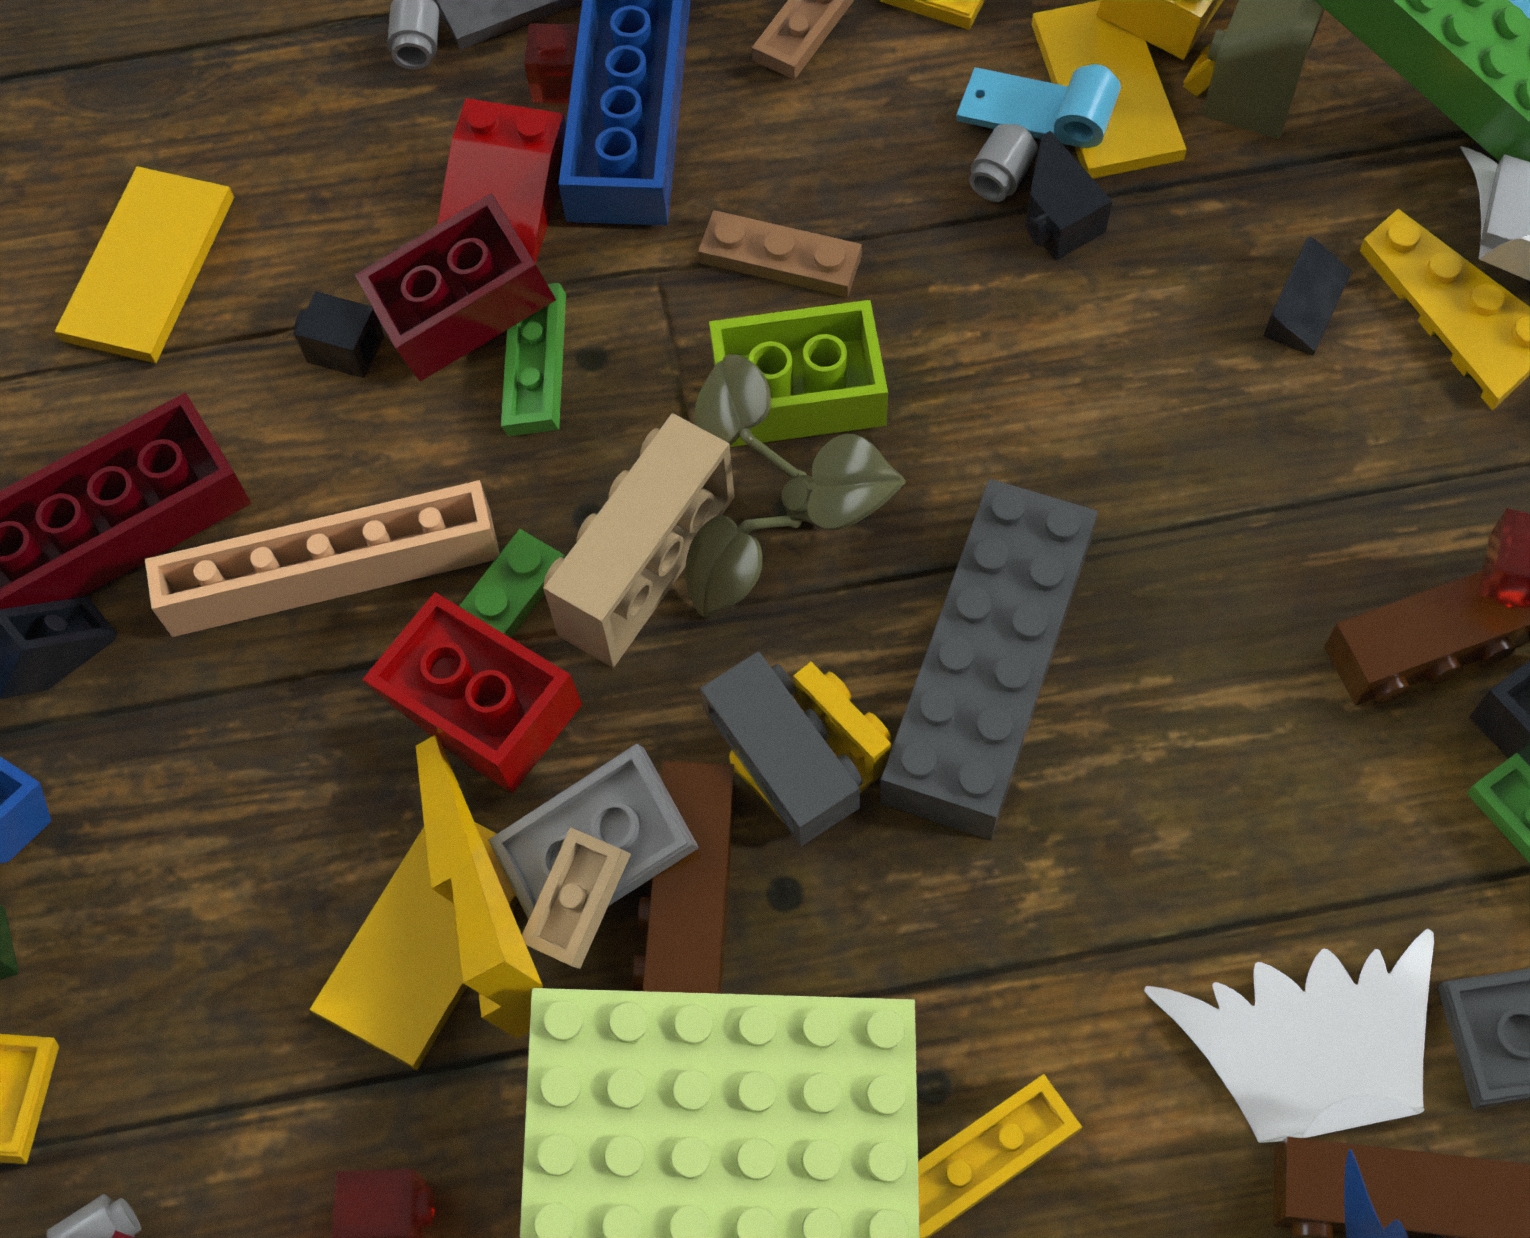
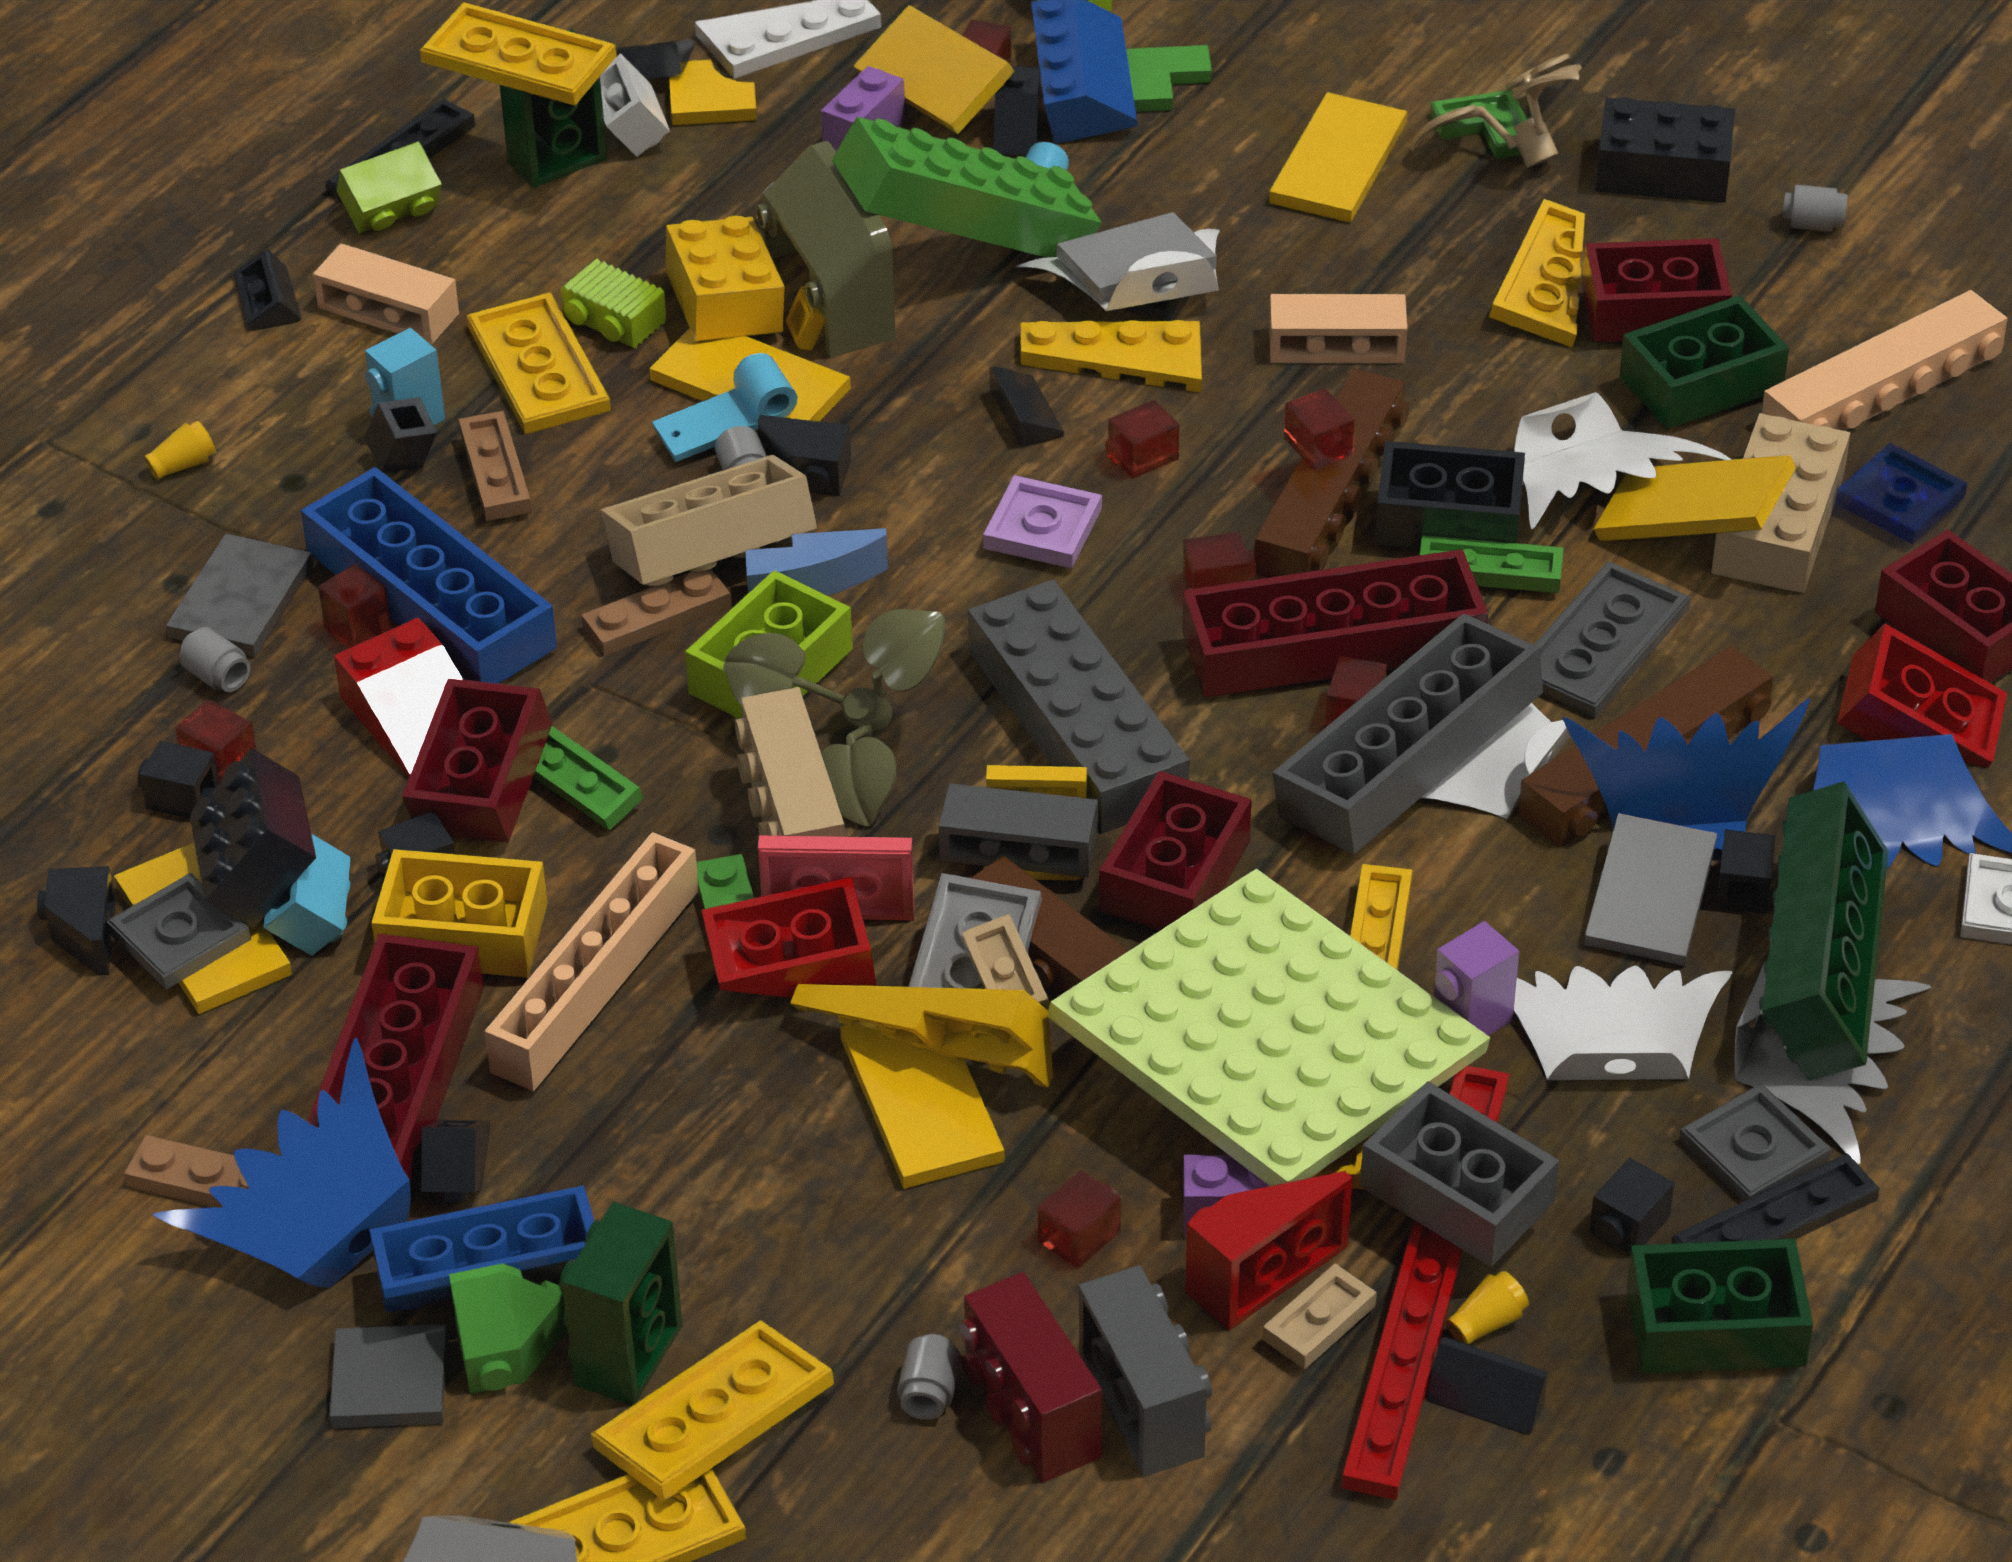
camera: 50 degrees left, 20 degrees down
none -> black slope [37,866,116,975]
none -> dark grey tile [106,873,251,989]
none -> black brick [137,741,220,818]
none -> clear red brick [175,699,257,783]
none -> black brick [190,748,316,929]
none -> medium azure brick [264,834,351,956]
none -> yellow brick [372,849,548,978]
none -> tan brick [601,455,817,586]
none -> medium blue slope [745,528,888,596]
none -> coral tile [758,835,915,921]
none -> lavender plate [983,475,1102,568]
none -> dark red brick [1099,771,1252,931]
none -> clear red brick [1105,399,1180,479]
none -> dark red brick [1182,549,1488,697]
none -> clear red brick [1183,532,1256,590]
none -> dark grey brick [1272,613,1543,855]
none -> clear red brick [1325,656,1387,728]

